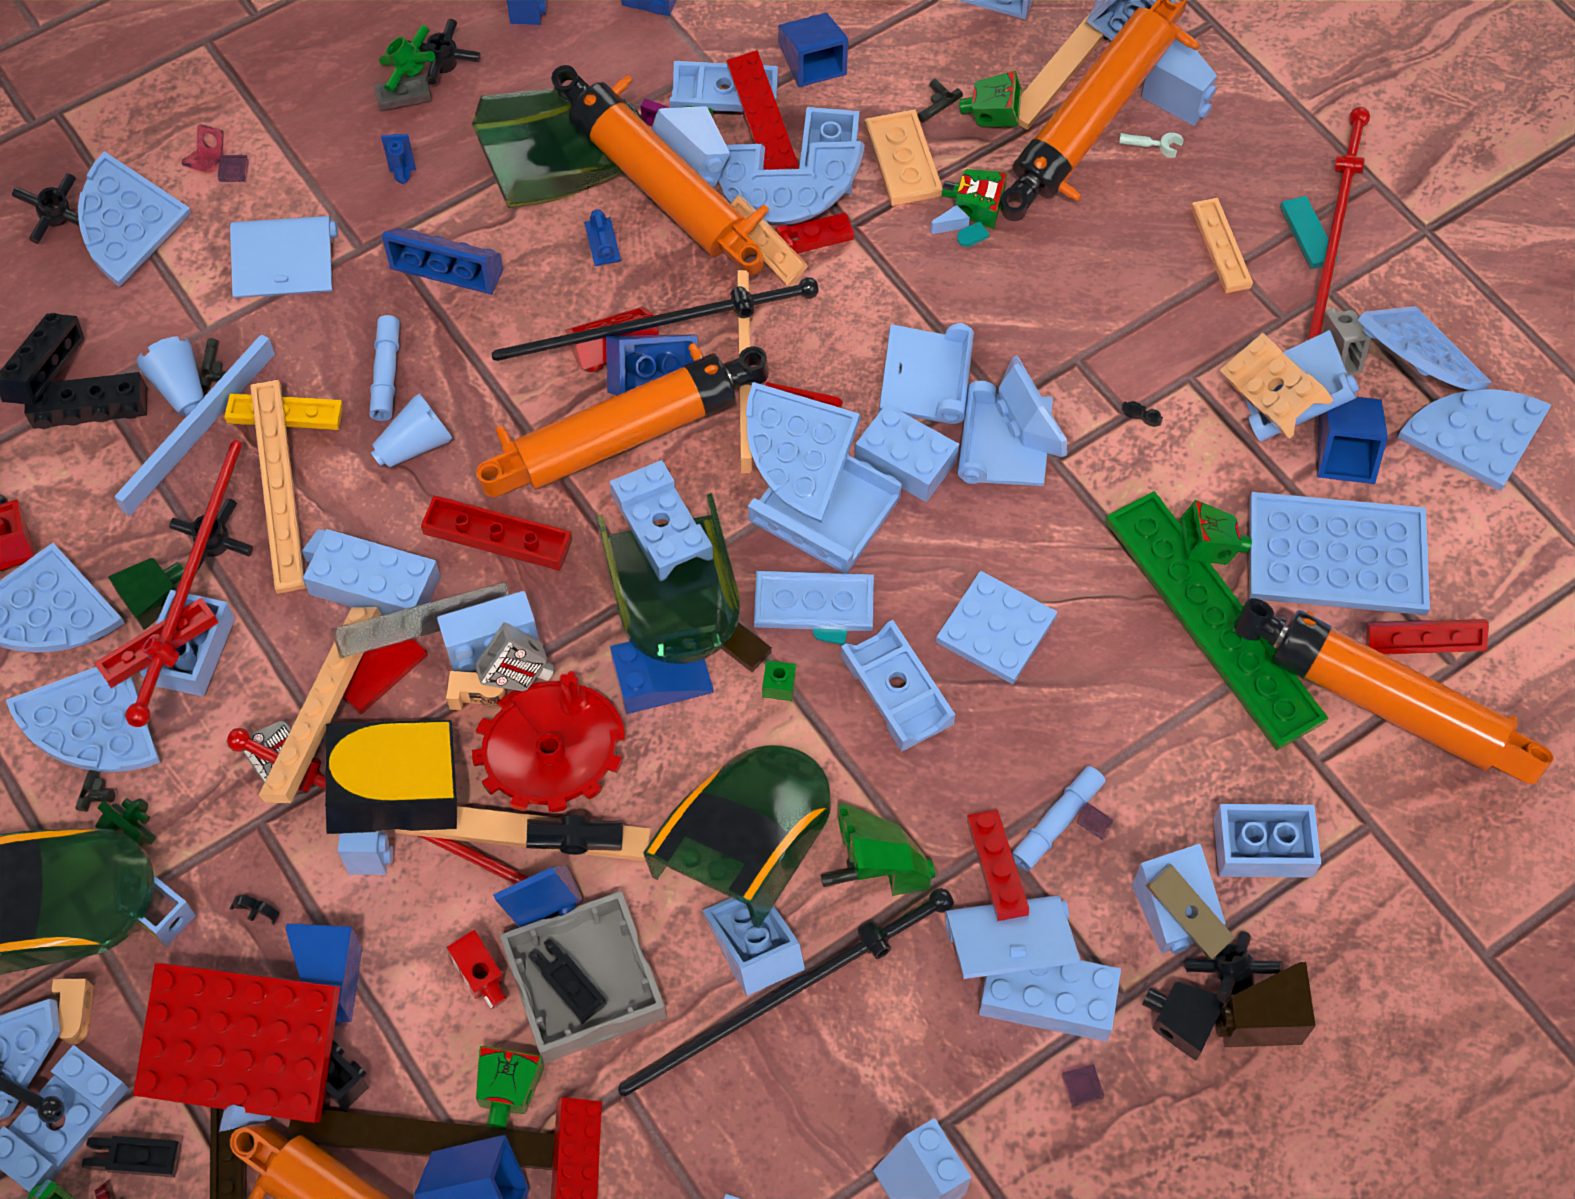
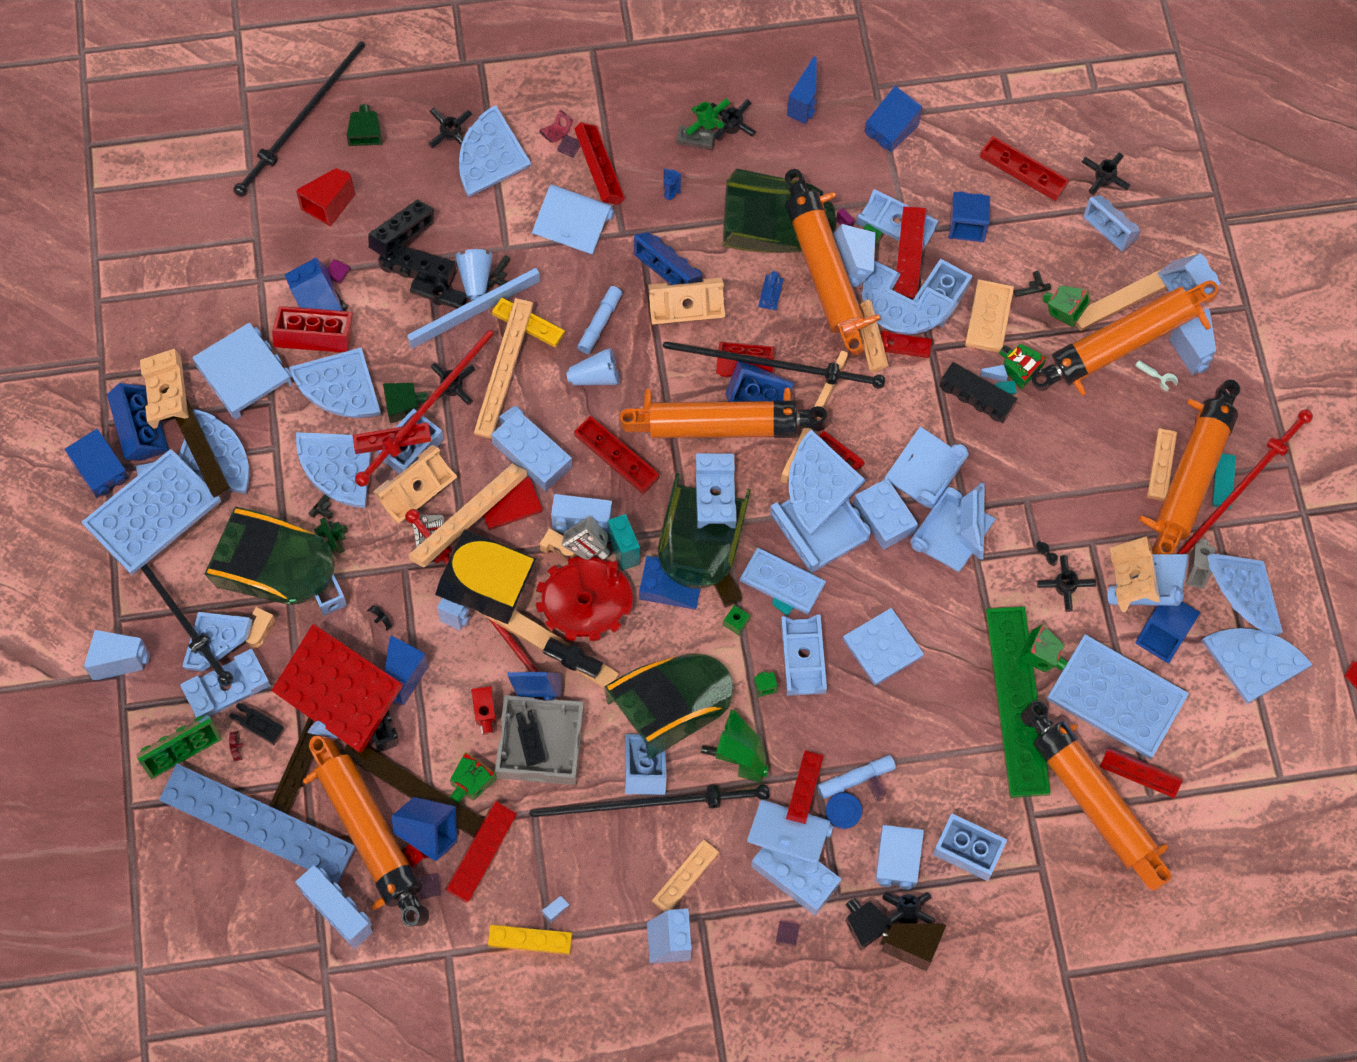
camera: 25 degrees right, 5 degrees up
clear smoke plate [332,582,509,658] -> none
dark tan tile [1146,864,1235,959] -> none
none -> light nougat piece [373,445,457,524]
none -> black piece [410,277,467,309]
none -> red piece [574,122,625,205]
none -> teal brick [607,514,640,571]
none -> light nougat piece [648,278,725,325]
none -> light nougat tile [652,840,719,912]
none -> green plate [754,672,778,697]
none -> blue piece [826,793,862,829]
none -> black brick [939,362,1017,424]
none -> black bar [1037,555,1096,612]
none -> orange piece [1139,379,1240,554]

